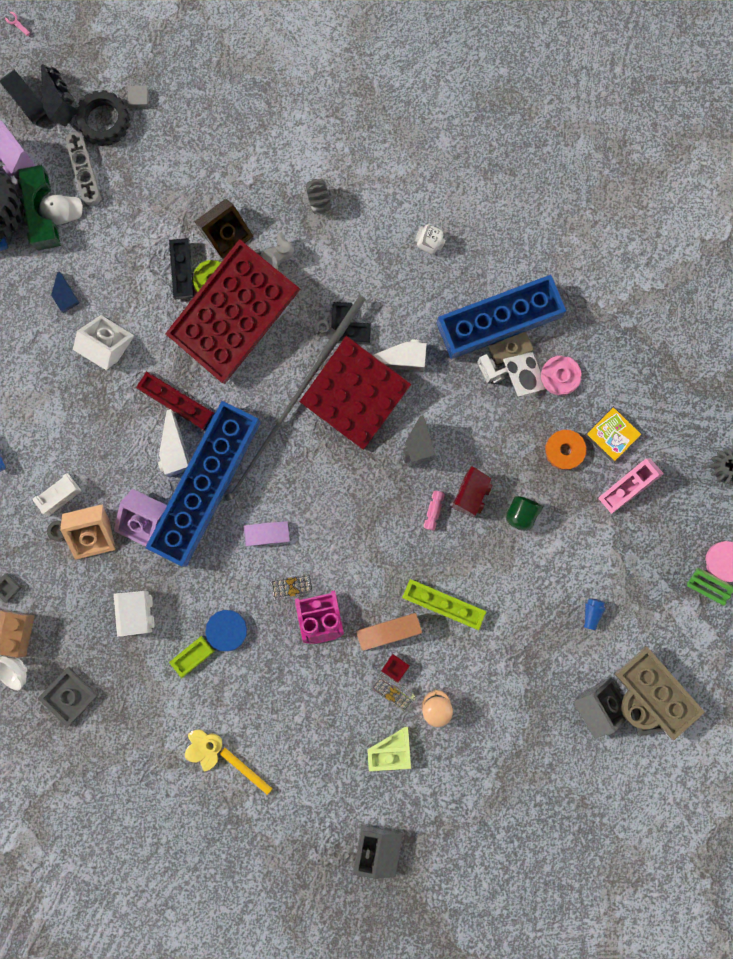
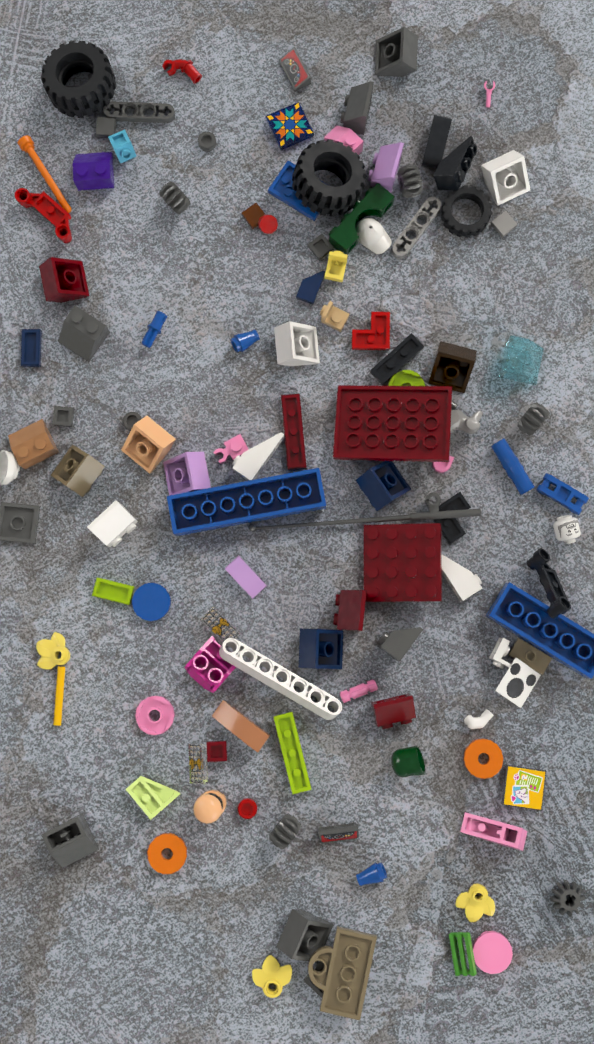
camera: 55 degrees right, 0 degrees up
white hinge [33,473,82,516] -> none
bright pink tile [541,355,581,396] -> none
none -> dark tan slope [51,444,105,497]
none -> bright pink tile [135,696,175,735]
none -> orange tile [147,833,187,874]
none -> bright pink plate [214,434,249,464]
none -> white beam [219,638,342,720]
none -> blue cone [230,330,260,353]
none -> red tile [238,798,257,819]
none -> light yellow plate [252,955,292,998]
none -> dark grey gear [269,813,301,850]
none -> dark blue slope [298,628,343,669]
none -> dark grey tile [308,234,334,260]
none -> dark grey slope [318,823,359,843]
none -> tan bracket [320,301,350,332]
none -> light yellow bracket [324,250,348,283]
none -> dark red slope [333,590,366,632]
none -> red plate [352,312,390,351]
none -> dark blue slope [355,461,411,511]
none -> dark grey gear [397,165,423,198]
none -> bright pink tile [432,456,454,473]
none -> light yellow plate [455,883,495,922]
none -> white arm [464,709,494,729]
none -> white slope [481,150,530,205]
none -> blue axle [491,438,535,495]
none -> clear light blue slope [499,335,544,385]
none -> black plate [526,548,571,619]
none -> blue plate [536,473,589,515]

